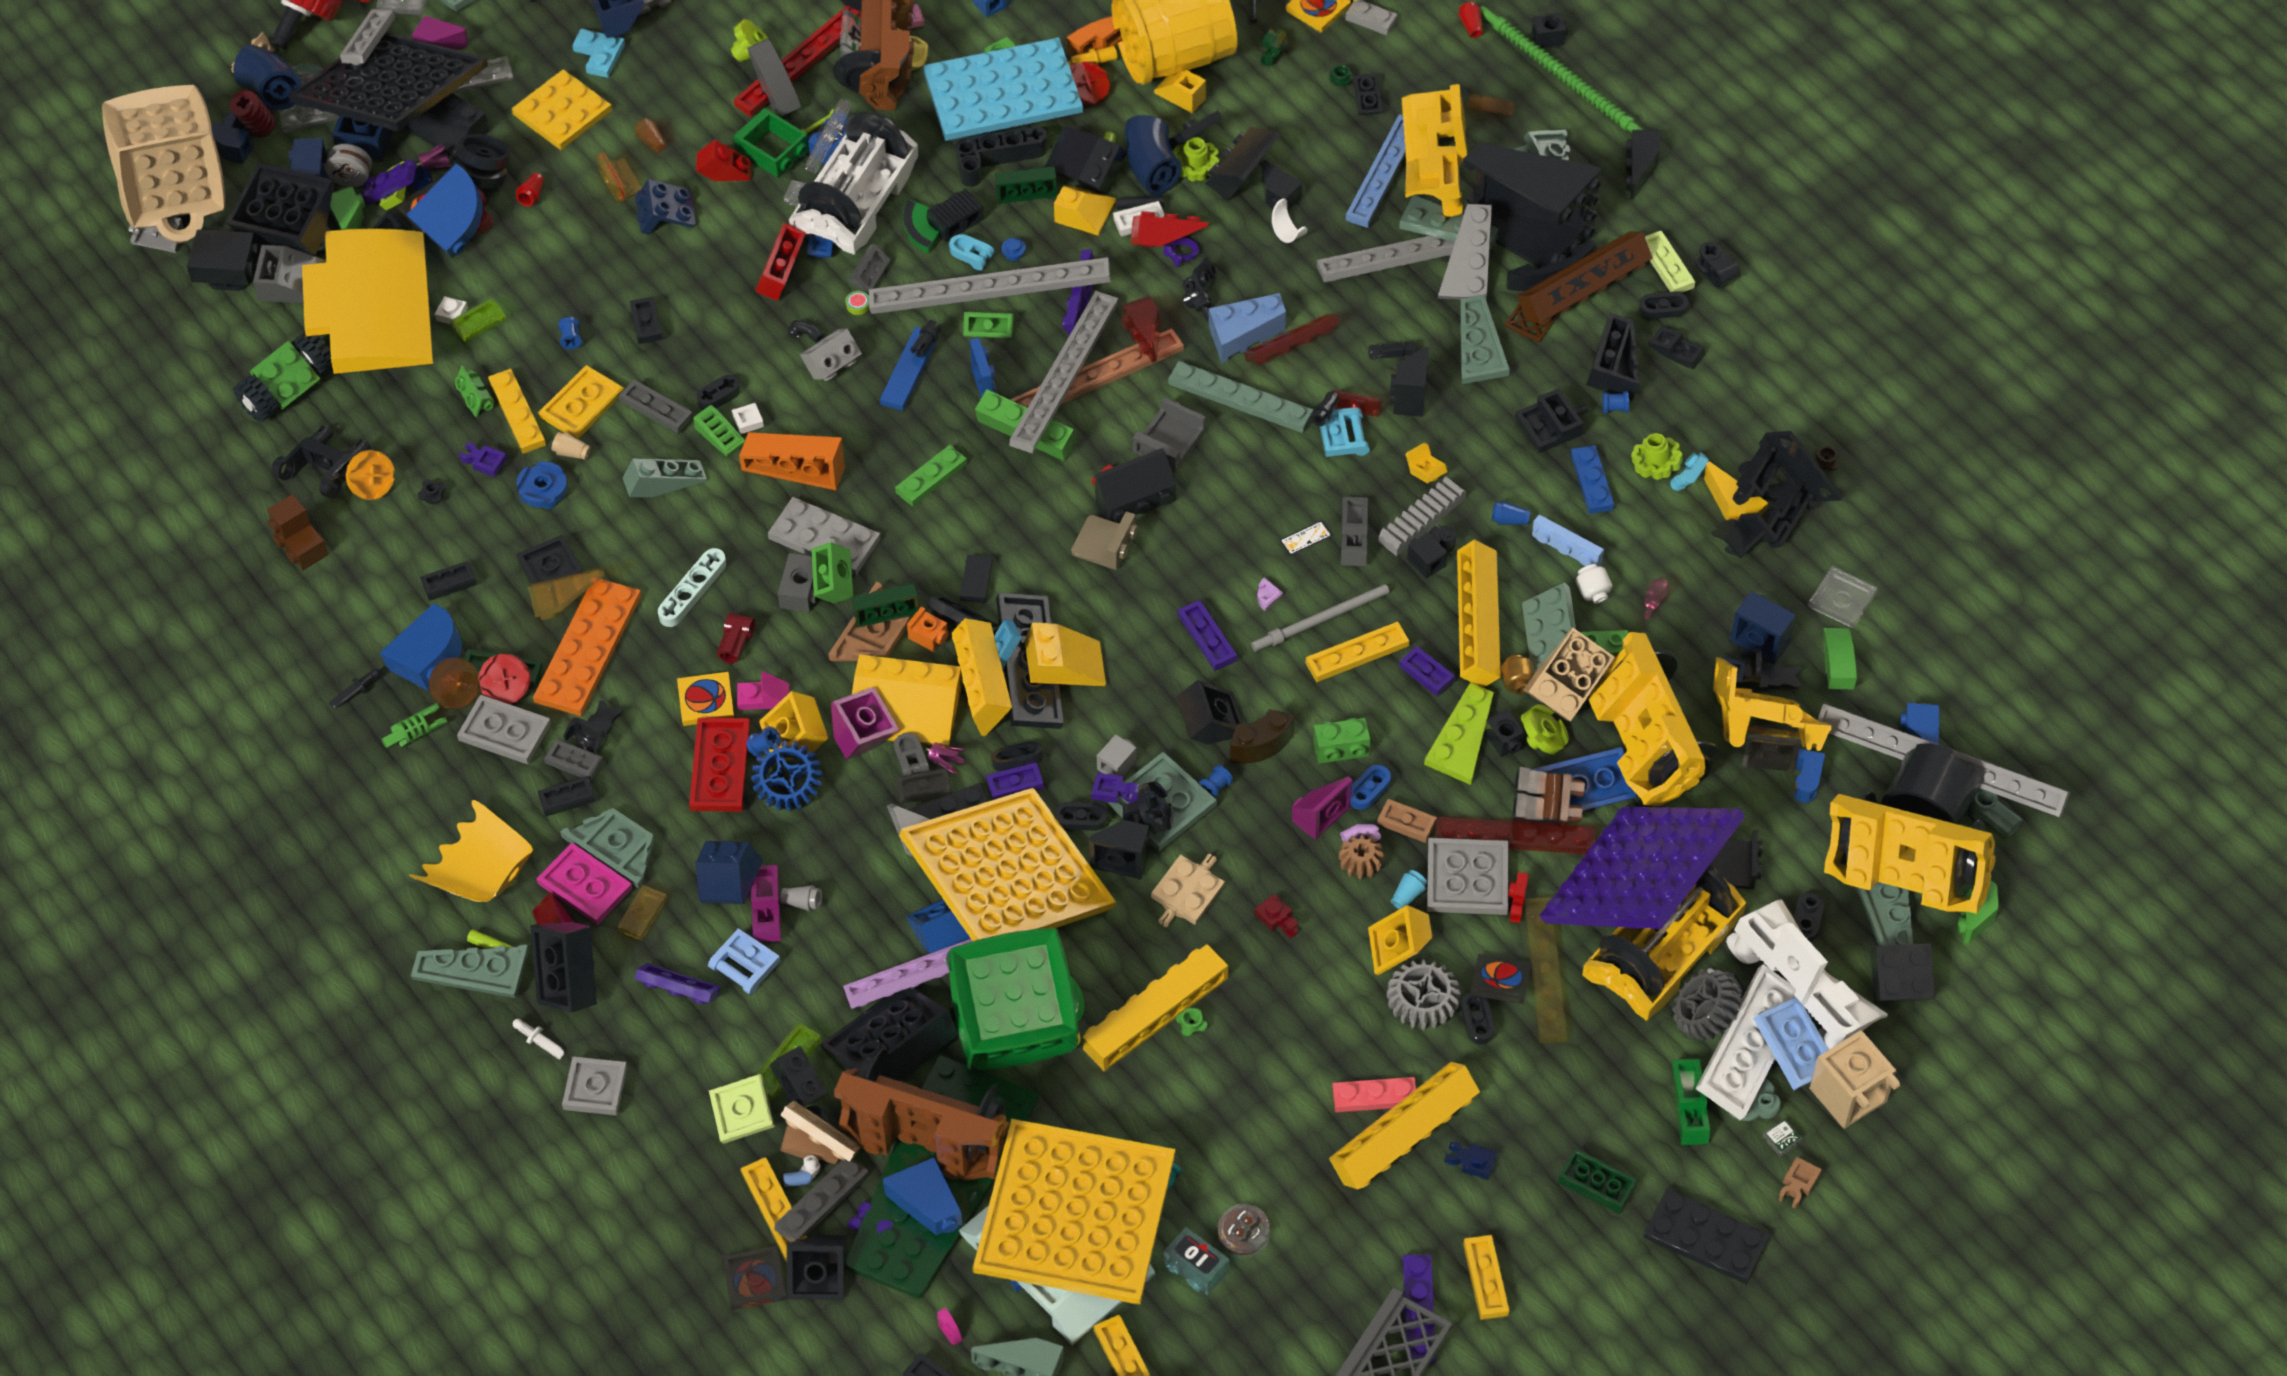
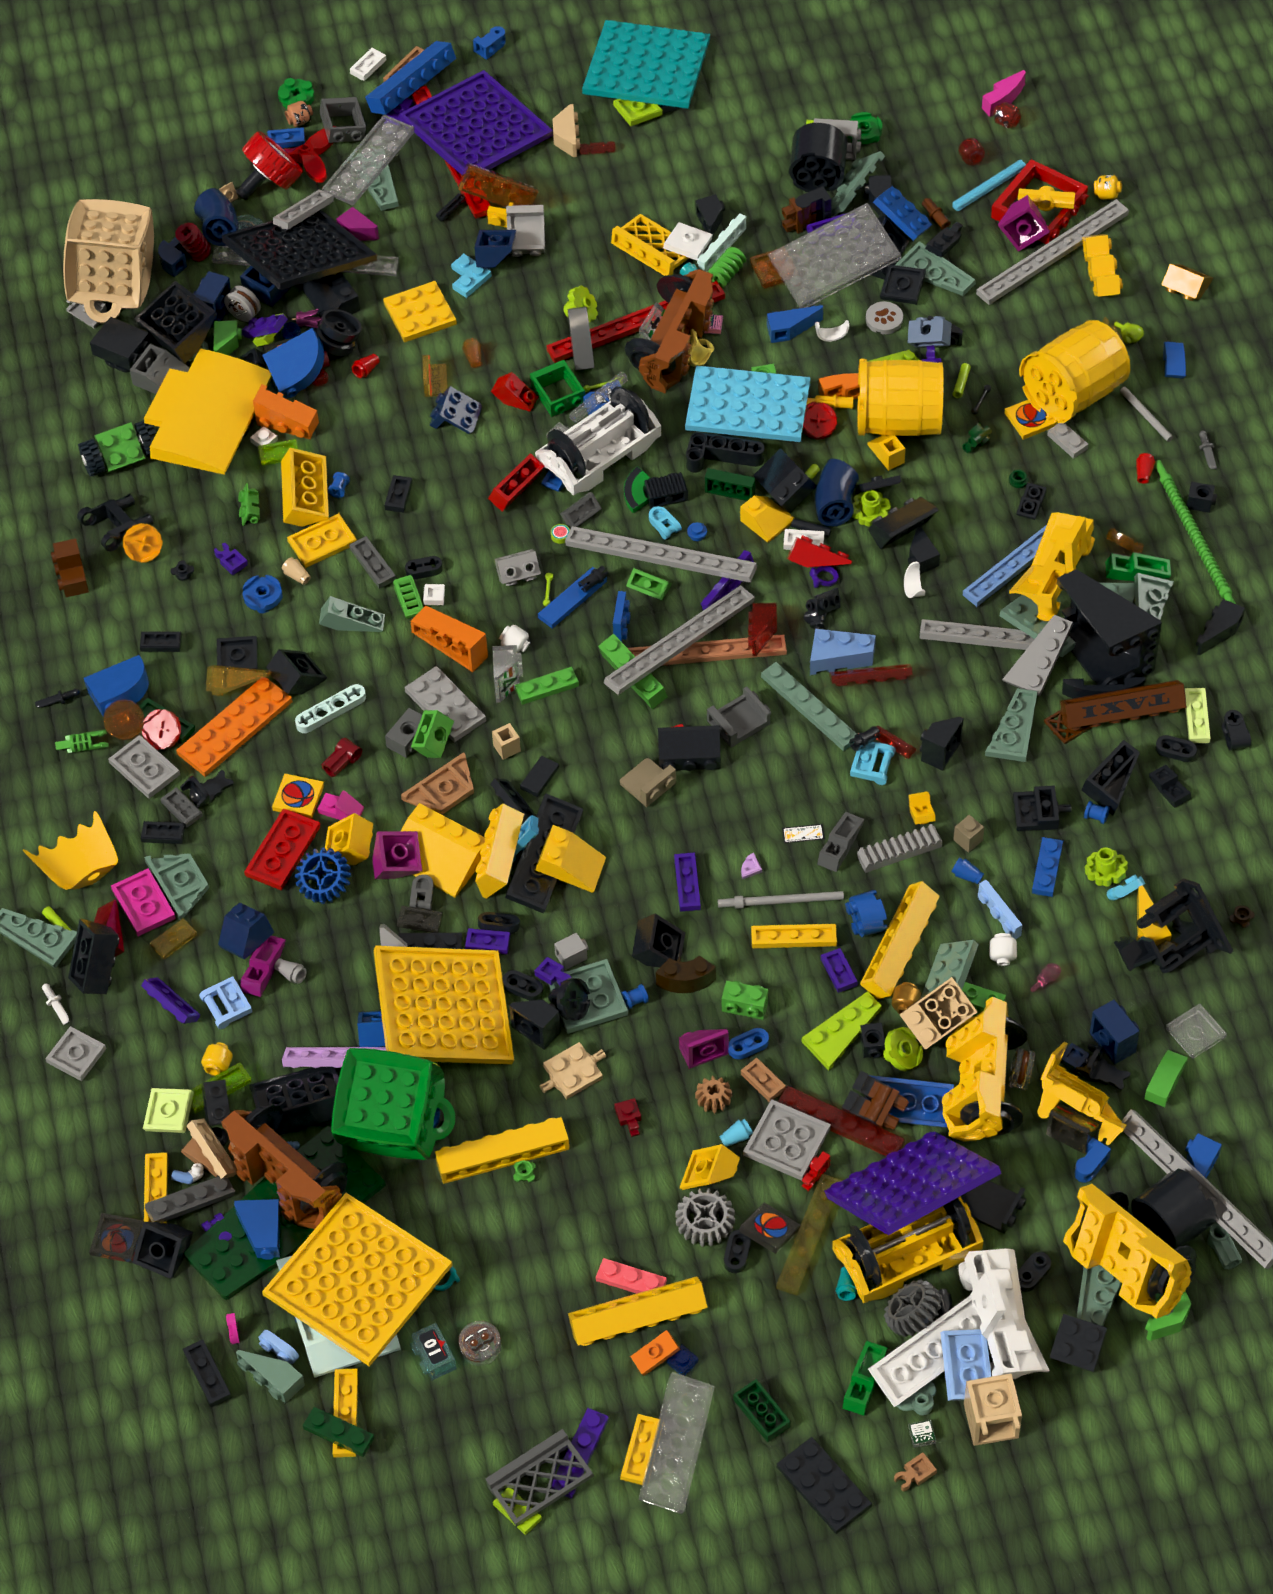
camera: 25 degrees right, 0 degrees up
yellow plate [488,369,546,454] -> none
blue bush [746,726,781,756] -> none
black arm [788,320,825,343] -> none
dark green piece [851,583,919,628] -> none
orange brick [907,607,949,652] -> none
flat silver piece [926,742,965,775] -> none
lavender arm [1340,824,1381,842] -> none
black axle [1368,341,1416,359] -> none
black brick [1407,524,1456,579] -> none
none -> yellow head [201,1042,233,1076]
none -> orange wedge [253,384,319,439]
none -> light blue plate [259,1330,299,1364]
none -> black slope [266,649,327,695]
none -> yellow slope [281,448,329,527]
none -> tan brick [492,723,521,760]
none -> clear slope [493,645,523,703]
none -> white head [499,625,530,654]
none -> lime hinge [543,573,553,606]
none -> orange plate [630,1330,681,1376]
none -> clear plate [638,1372,715,1514]
none -> teal cone [835,1266,858,1301]
none -> blue brick [845,890,888,937]
none -> dark tan brick [954,815,984,853]
none -> clear head [1008,1048,1035,1091]
none -> green slope [1105,552,1171,581]

